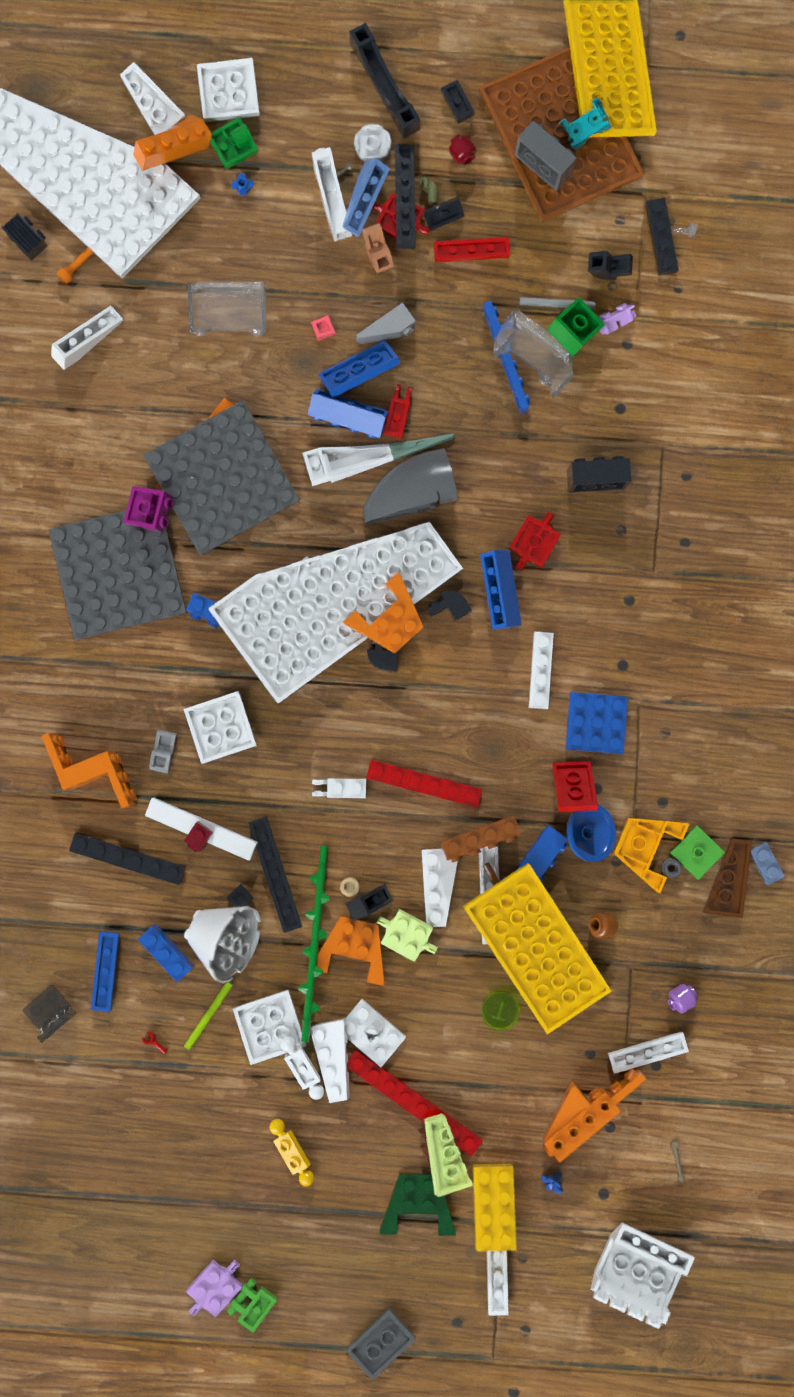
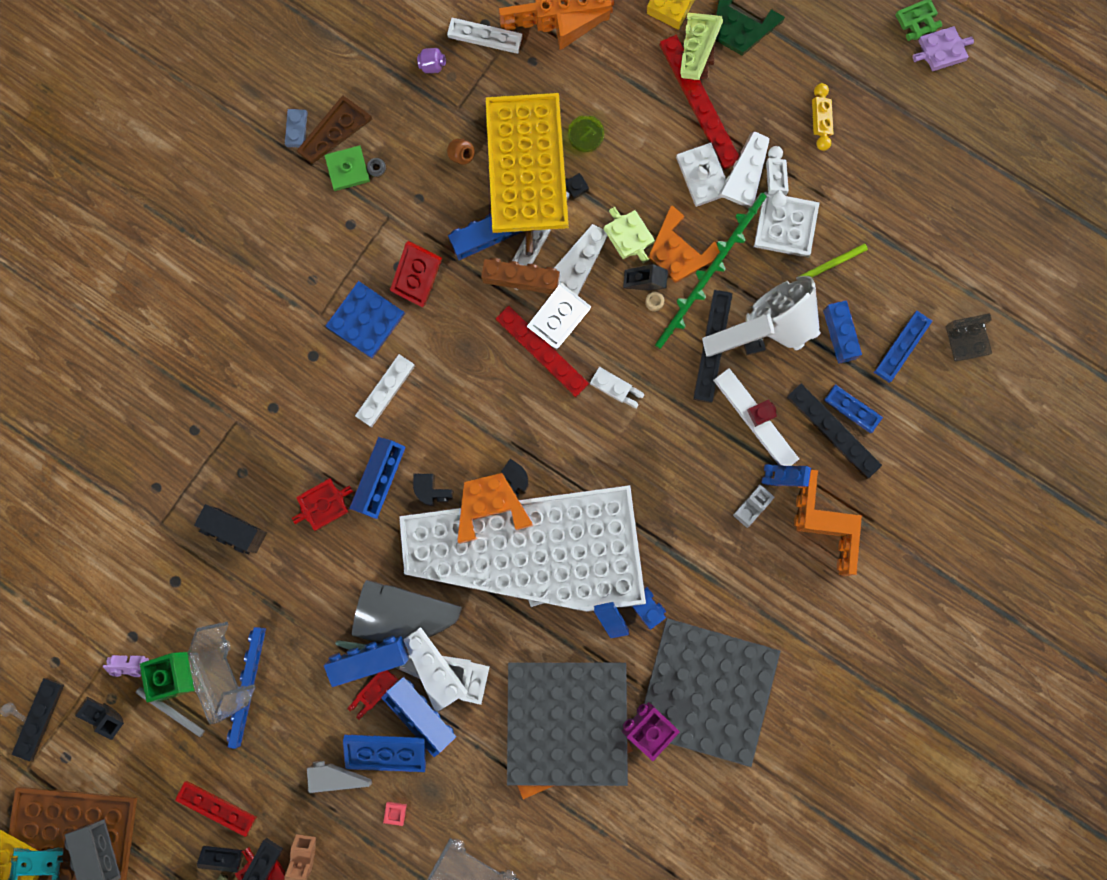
camera: 150 degrees left, 5 degrees down
red hand [142,1032,167,1054] -> none
white plate [184,691,257,764] -> none
blue dish [567,805,616,862] -> none
light orange wing [613,818,689,893] -> none
none -> blue brick [324,636,409,687]
none -> white wing [404,627,467,712]
none -> white plate [527,283,591,350]
none -> black plate [565,173,589,199]
none -> blue tile [594,602,629,638]
none -> white tile [702,314,775,357]
none -> blue plate [762,464,811,487]
none -> blue tile [824,384,883,433]

